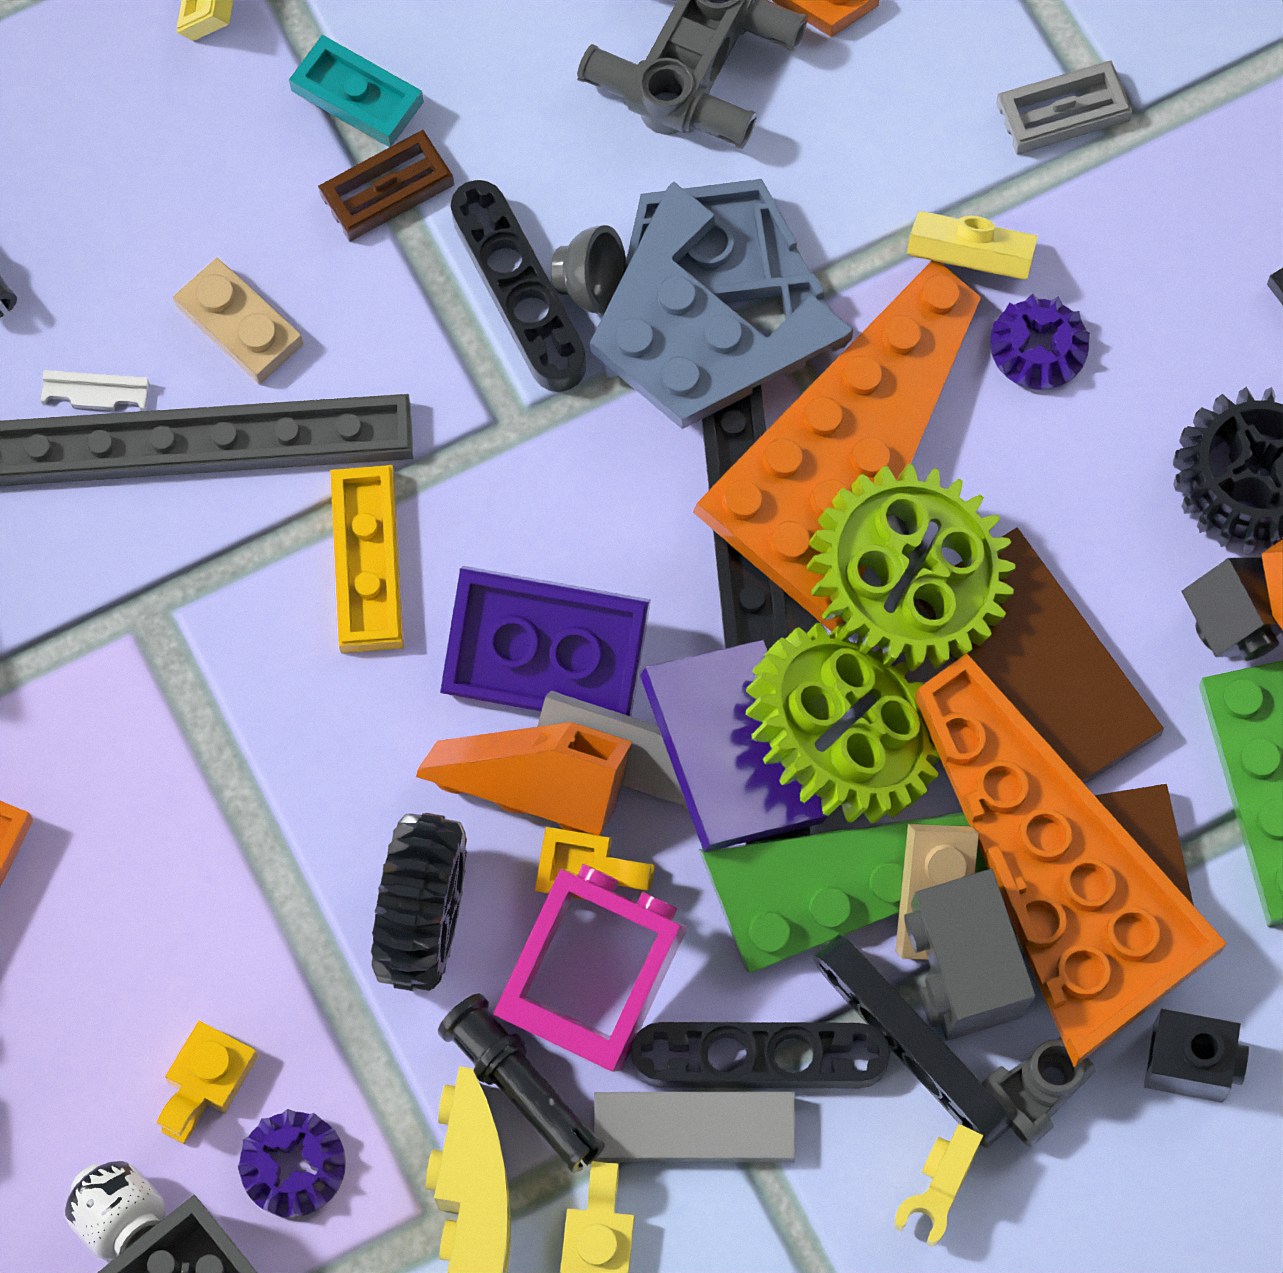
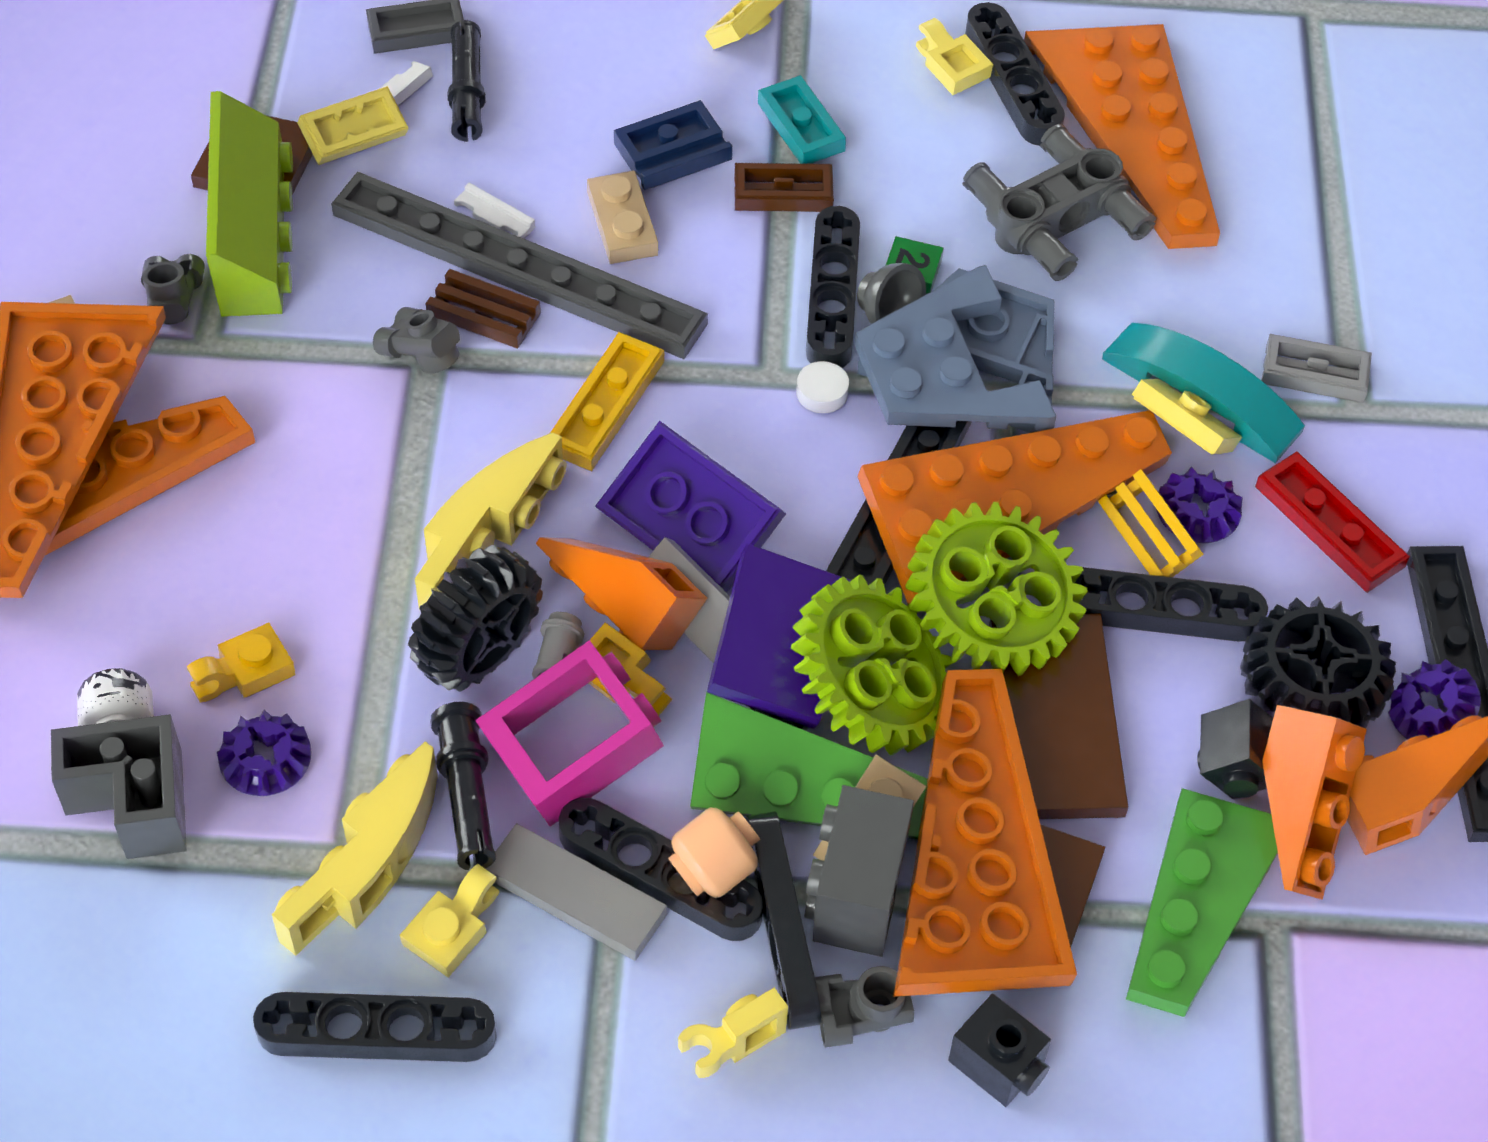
camera: 25 degrees right, 15 degrees down
none -> dark grey plate [373,307,460,374]
none -> light yellow slope [415,433,567,608]
none -> reddish brown tile [425,269,541,349]
none -> light grey pin [532,612,585,679]
none -> dark blue plate [614,100,733,191]
none -> light nougat head [668,807,760,897]
none -> white tile [796,361,849,413]
none -> green tile [885,236,944,294]
none -> black beam [1074,567,1268,642]
none -> yellow tile [1098,469,1204,577]
none -> teal slope [1102,323,1305,464]
none -> red tile [1255,451,1410,593]

